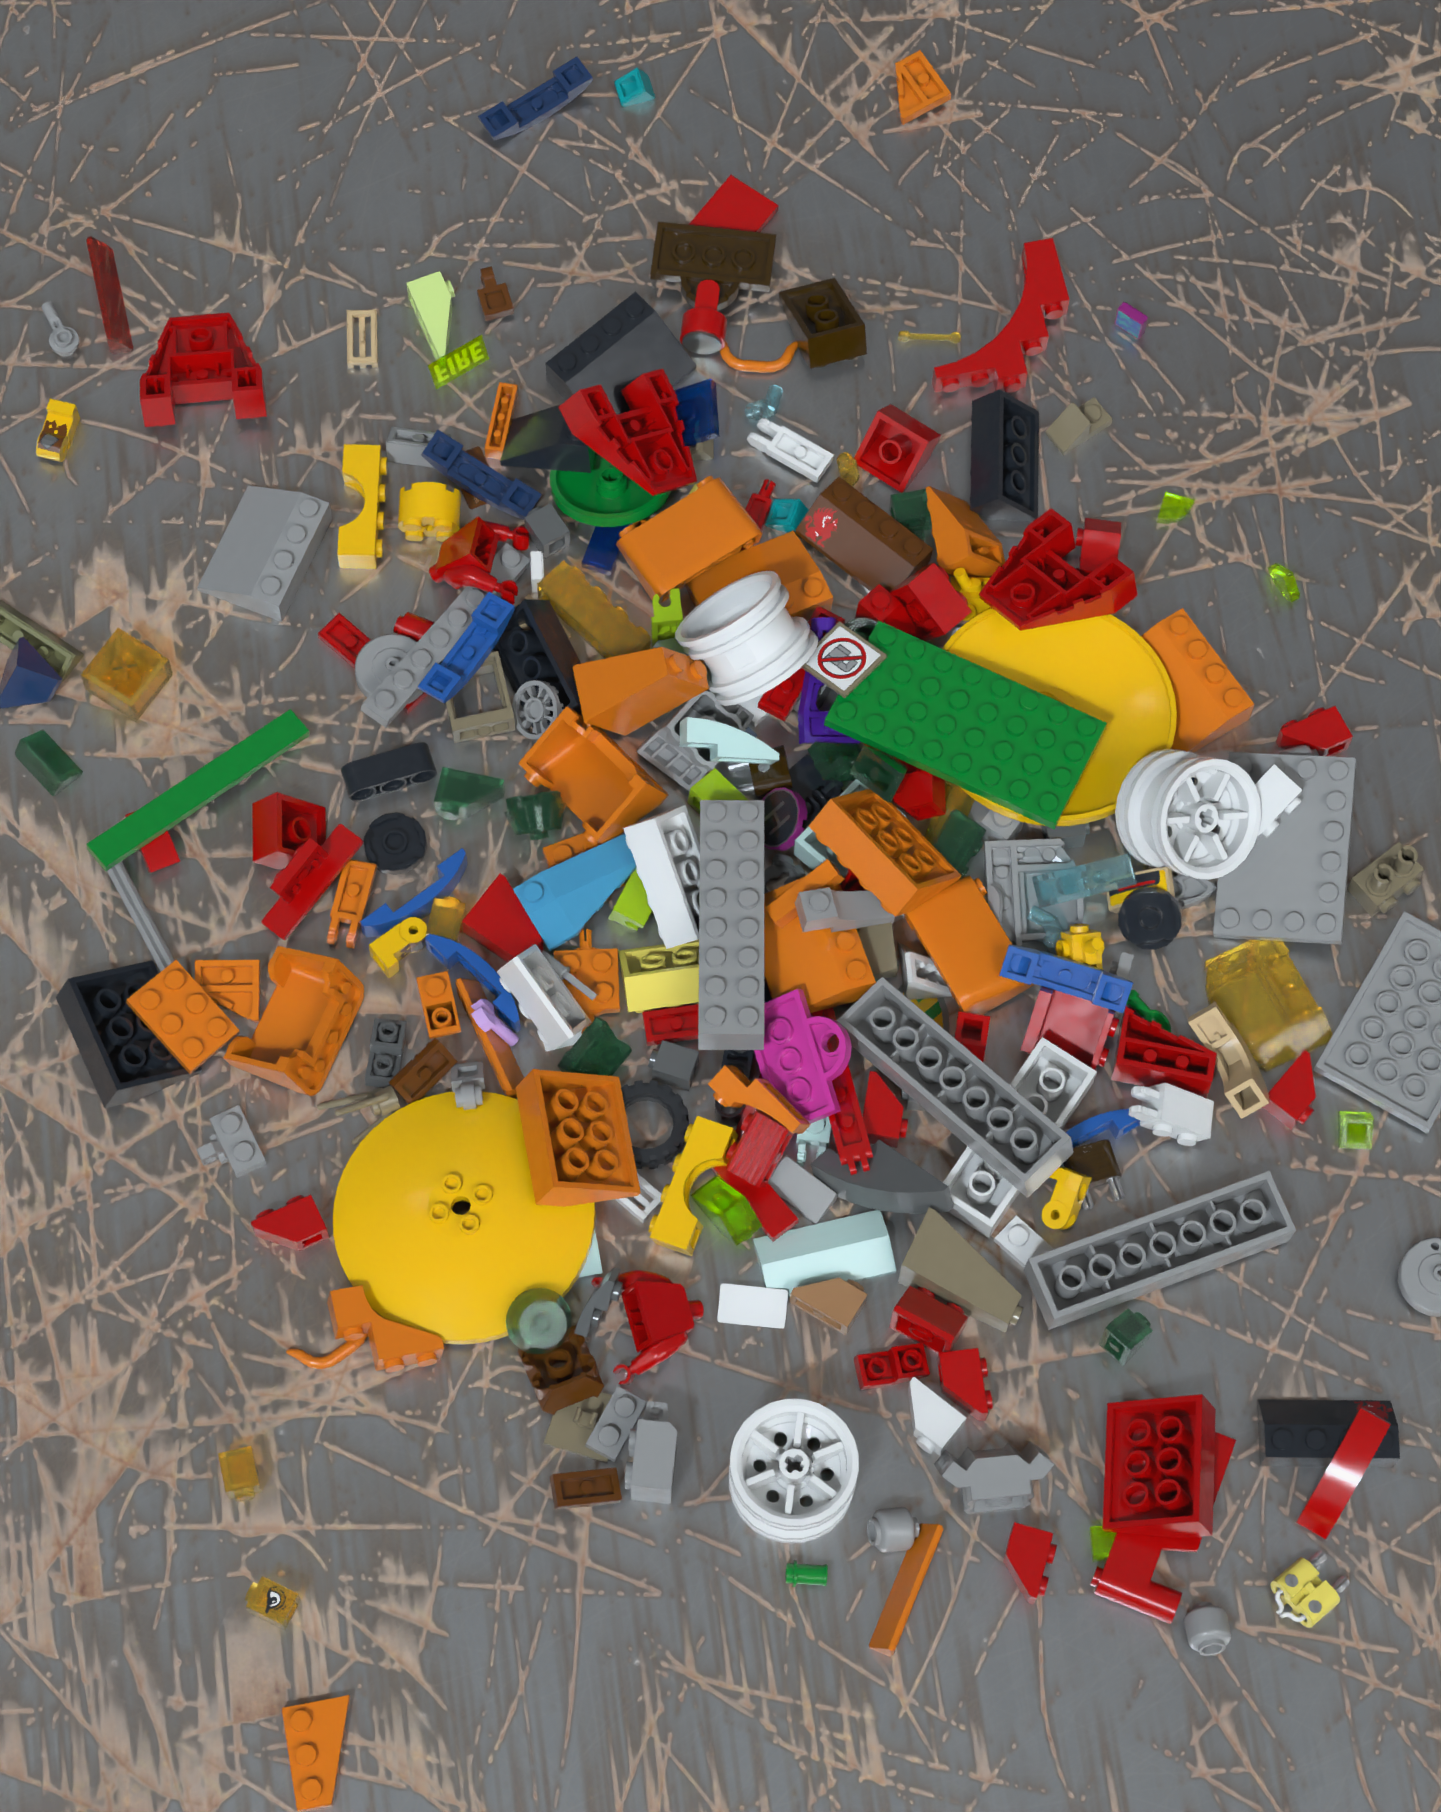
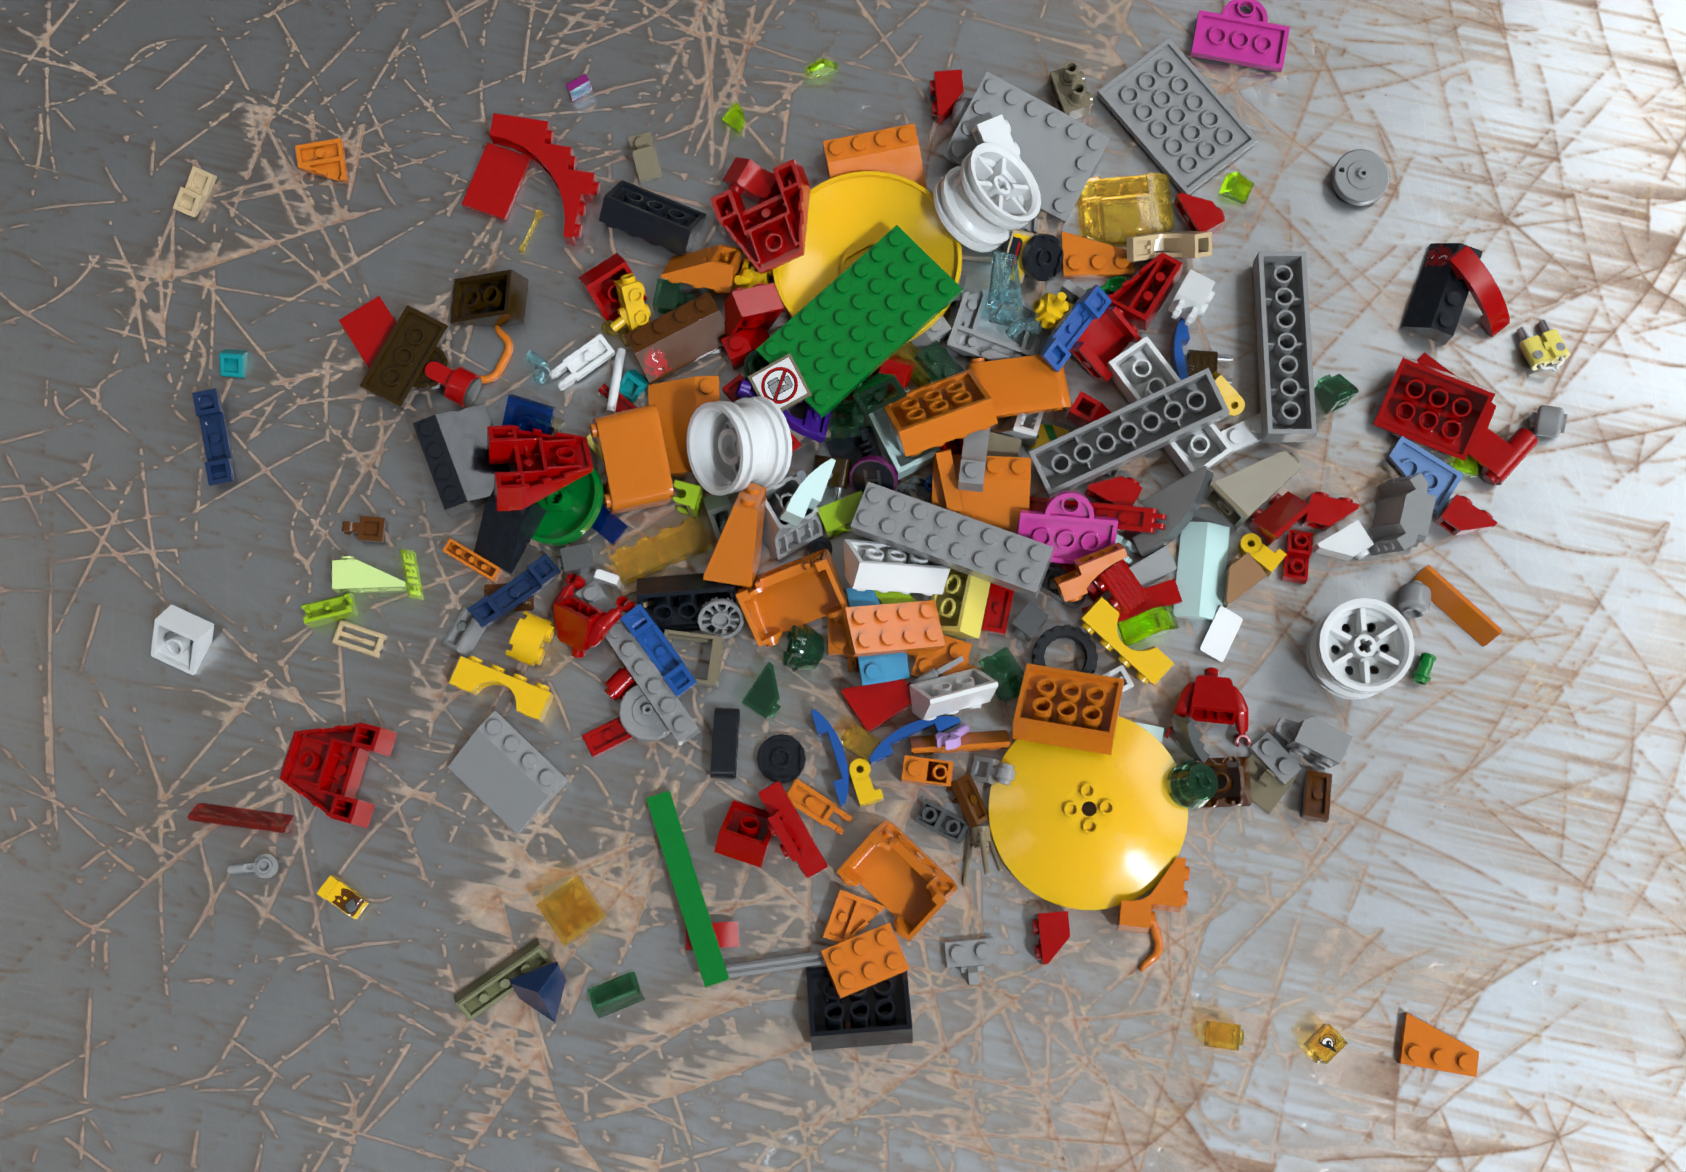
camera: 65 degrees left, 10 degrees up
none -> white slope [150,604,214,675]
none -> lime hinge [301,592,358,628]
none -> red tile [462,142,532,222]
none -> white bar [606,348,626,414]
none -> yellow brick [610,274,651,333]
none -> black tile [808,537,832,555]
none -> orange plate [842,600,945,657]
none -> orange wing [1061,231,1134,279]
none -> yellow leg [1238,533,1287,577]
none -> medium blue wing [1387,436,1464,516]

